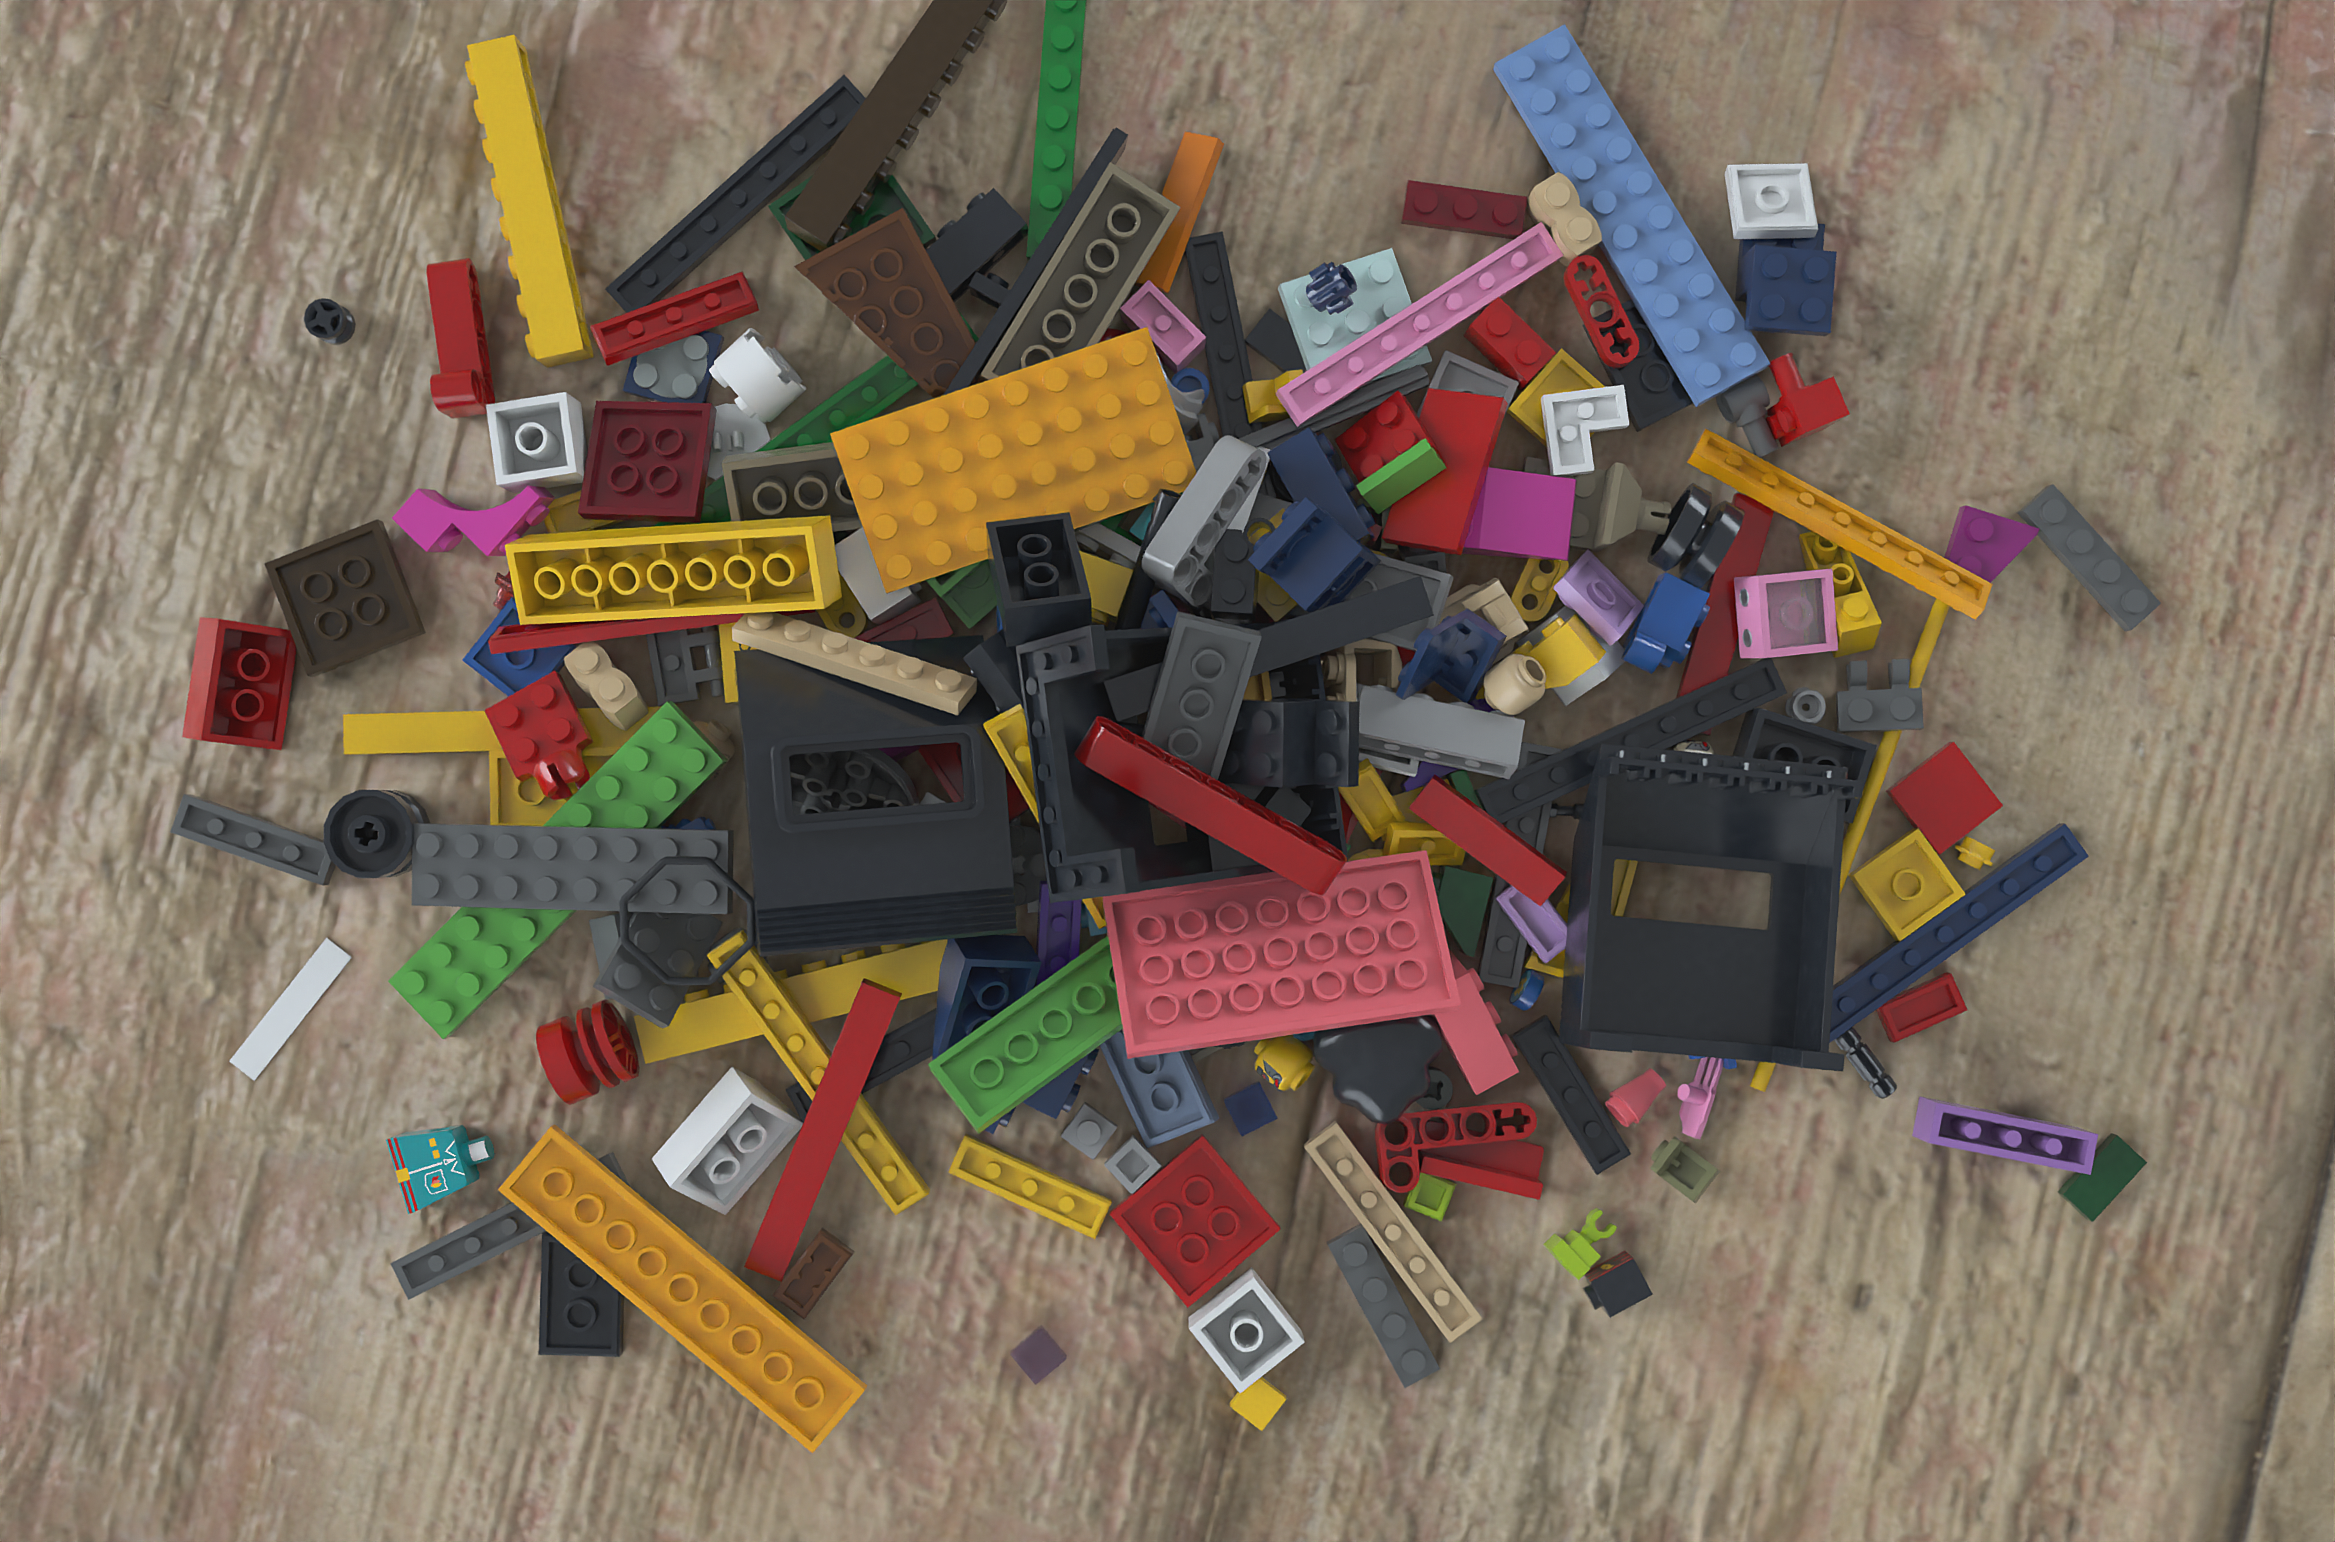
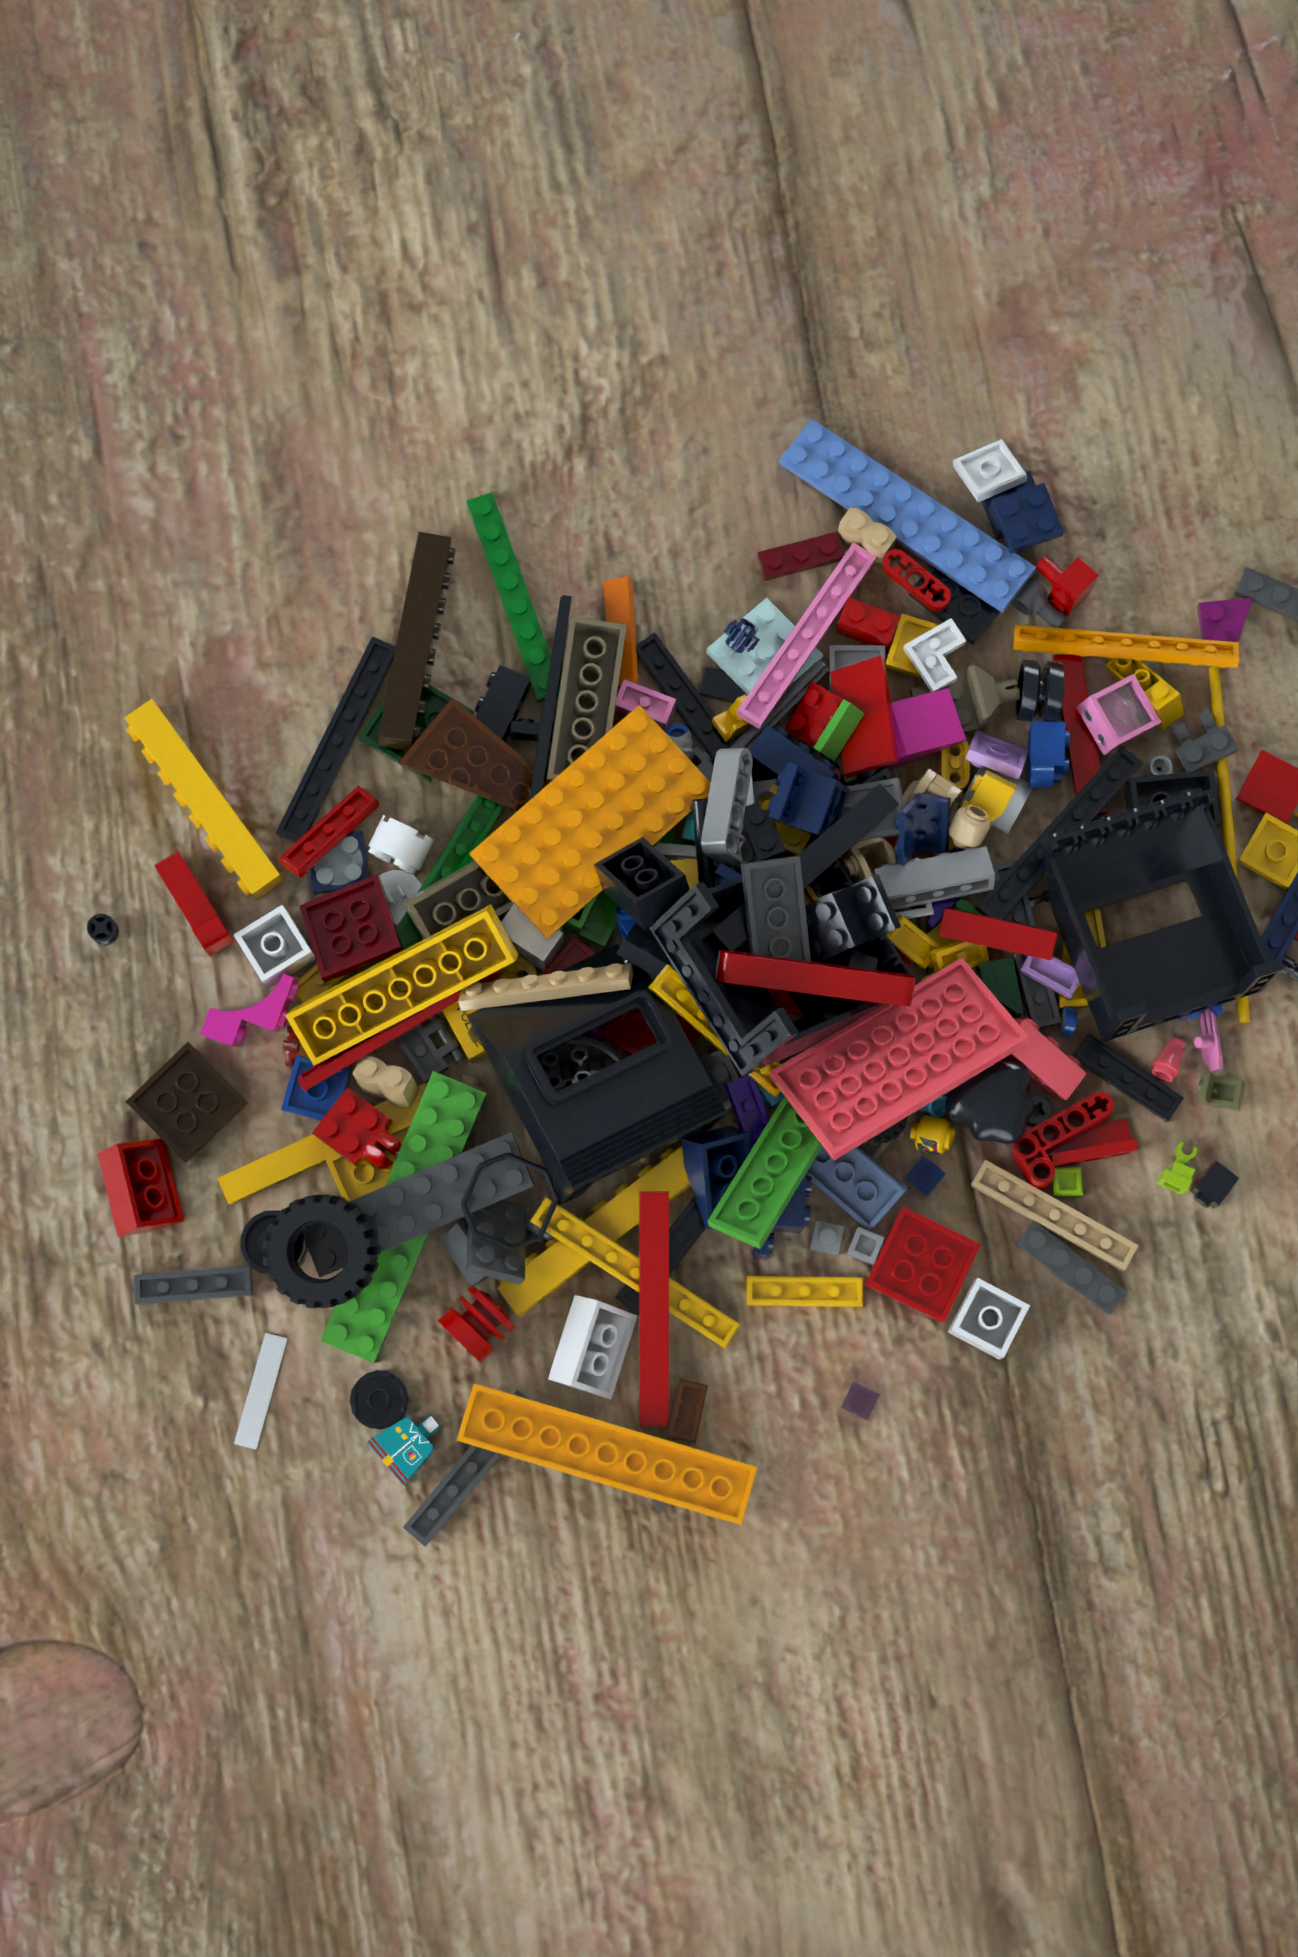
camera: 25 degrees left, 10 degrees down
black tile [538,1231,624,1357] -> none
yellow tile [1229,1377,1287,1431] -> none
none -> black tyre [263,1194,381,1309]
none -> black tile [349,1370,409,1430]

